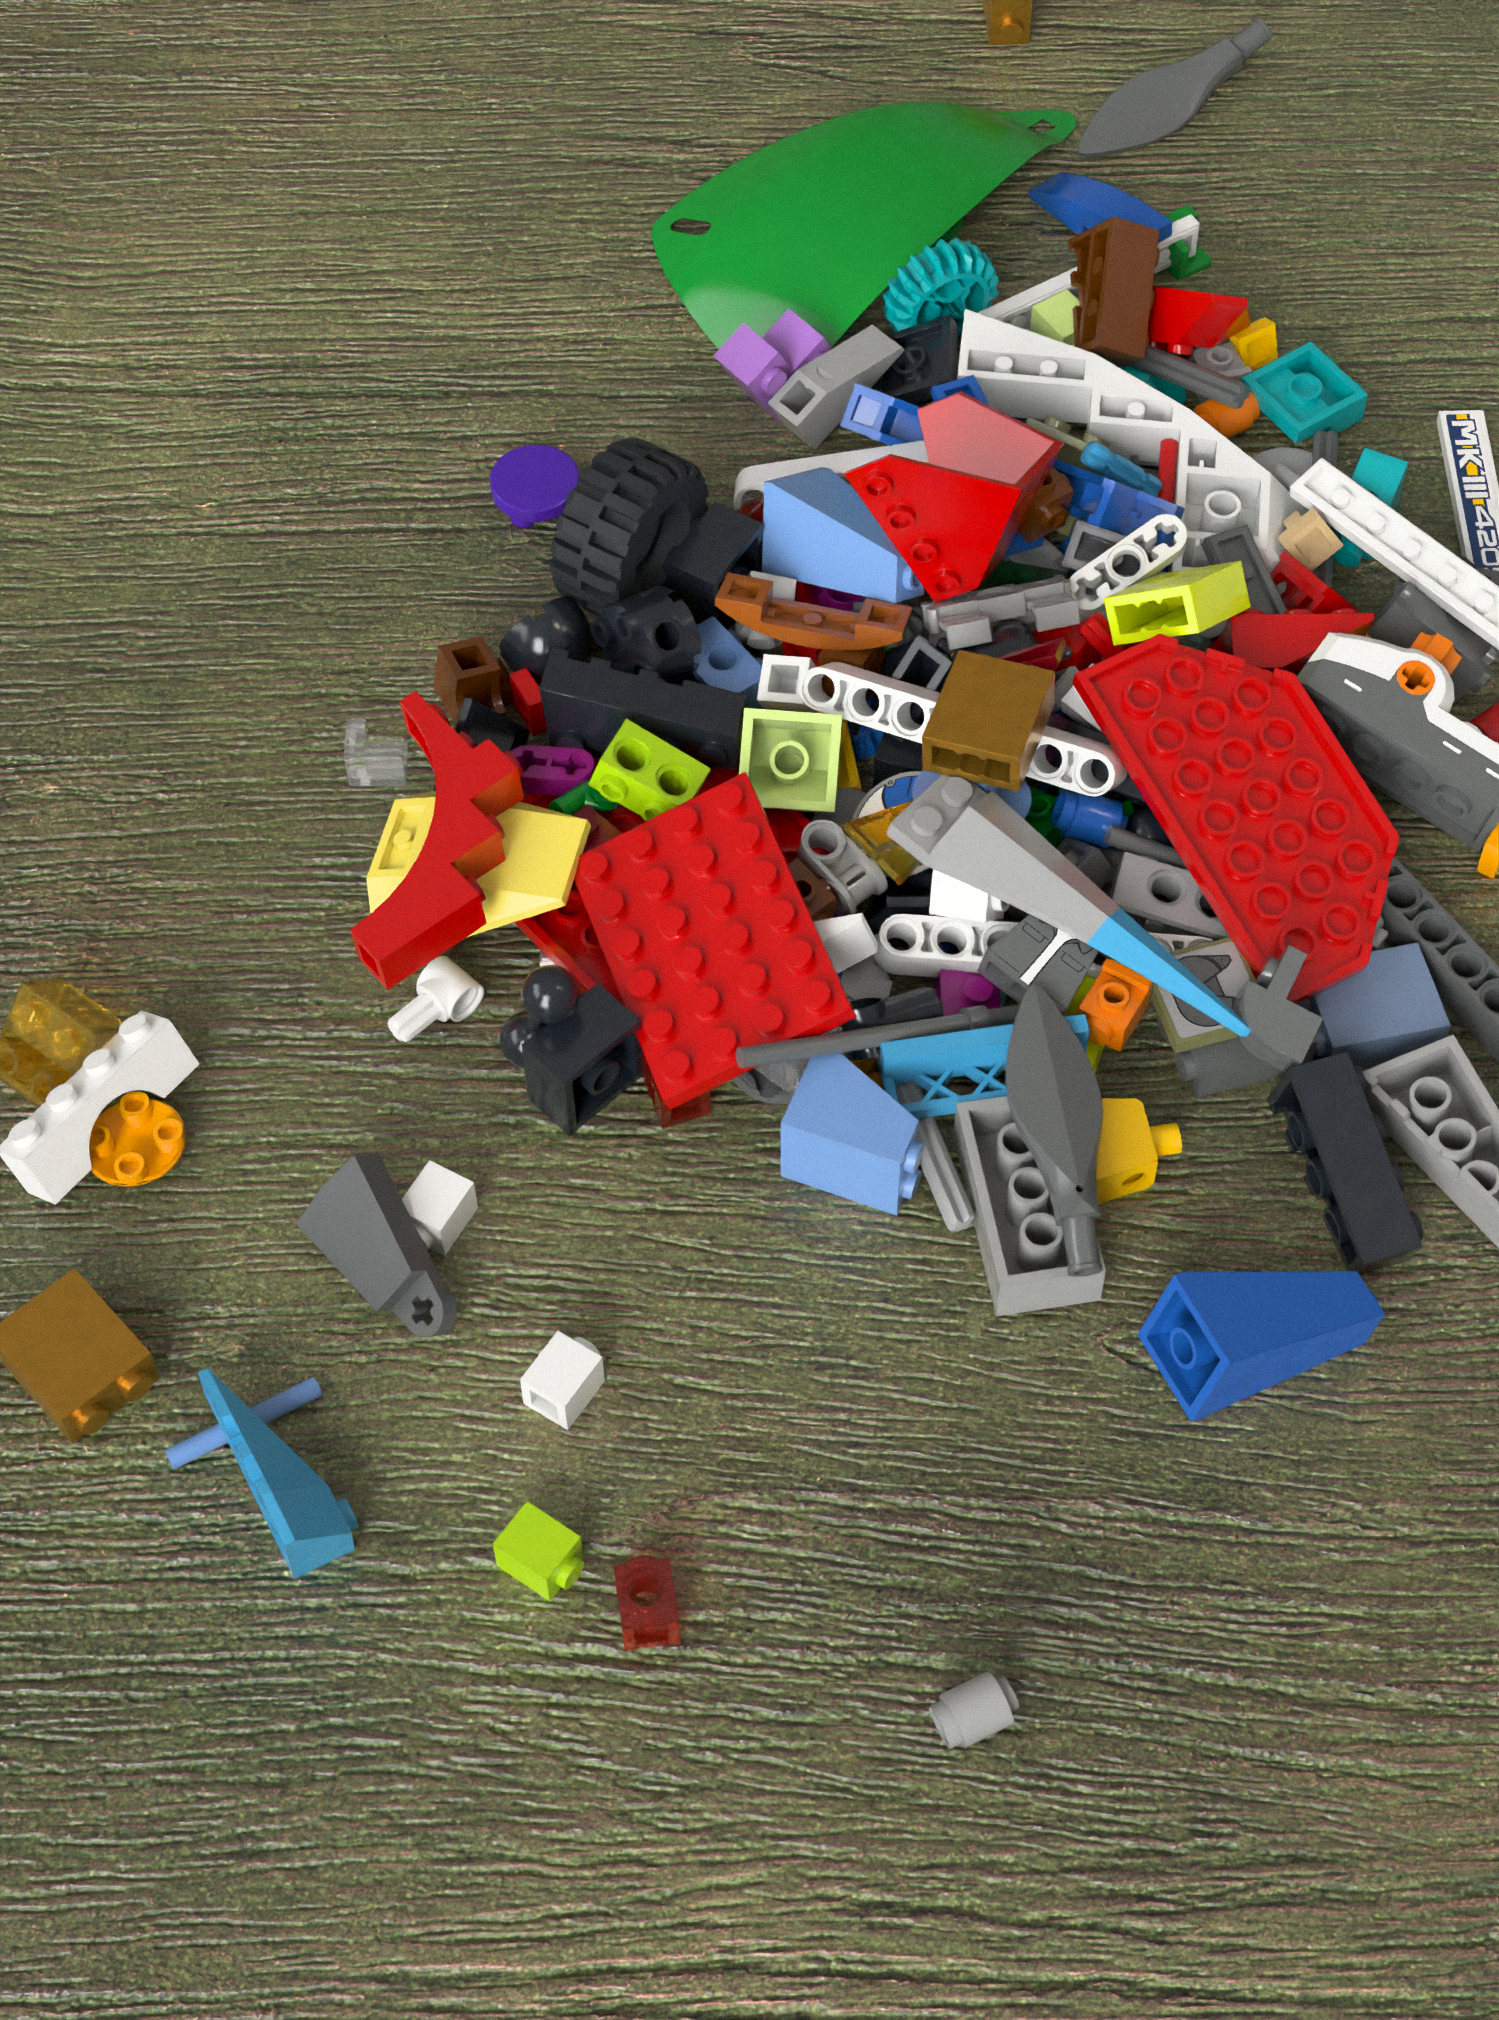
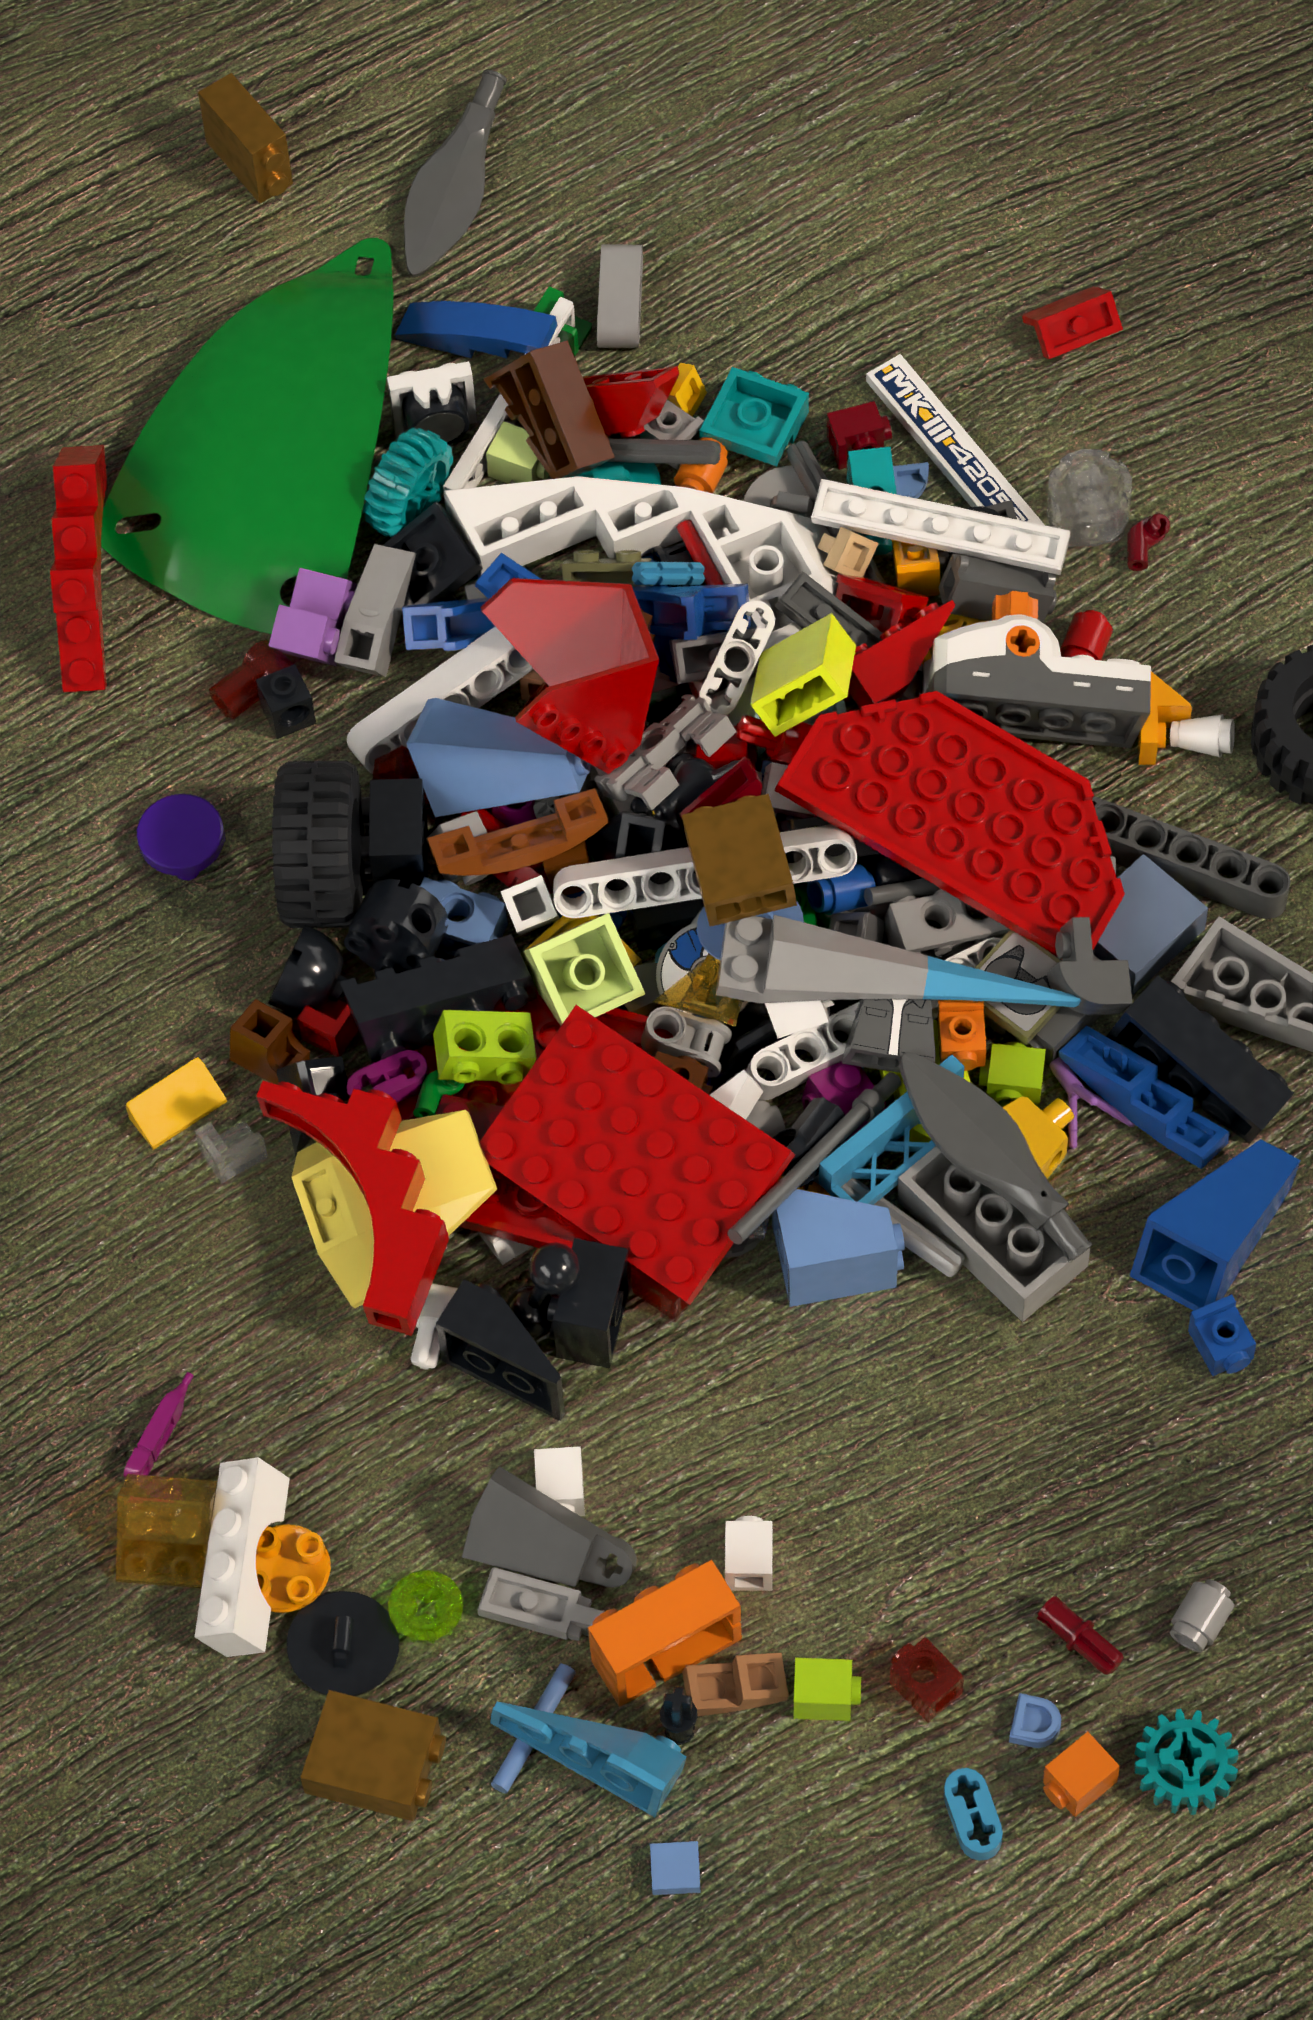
camera: 30 degrees left, 5 degrees up
none -> red arch [50,445,107,692]
none -> magenta piece [123,1372,194,1485]
none -> yellow slope [126,1057,227,1150]
none -> clear red piece [209,639,299,720]
none -> black brick [256,664,316,739]
none -> black shield [287,1591,400,1696]
none -> piece [387,361,477,446]
none -> clear neon green gear [388,1570,463,1644]
none -> black slope [436,1279,565,1421]
none -> light grey hinge [477,1567,605,1641]
none -> orange piece [588,1559,742,1707]
none -> light grey beam [597,244,643,348]
none -> medium blue tile [650,1841,701,1895]
none -> black axle [660,1686,698,1745]
none -> medium nougat slope [682,1653,789,1716]
none -> dark red brick [827,401,892,470]
none -> light orange slope [892,540,940,597]
none -> medium blue tile [893,462,929,499]
none -> dark azure beam [944,1768,1003,1861]
none -> lime brick [979,1042,1046,1108]
none -> medium blue tile [1009,1693,1061,1748]
none -> dark red axle [1036,1596,1124,1675]
none -> orange brick [1043,1731,1120,1817]
none -> medium lavender plant [1049,1057,1135,1149]
none -> blue slope [1059,1026,1229,1169]
none -> teal gear [1134,1709,1239,1815]
none -> blue brick [1188,1294,1256,1376]

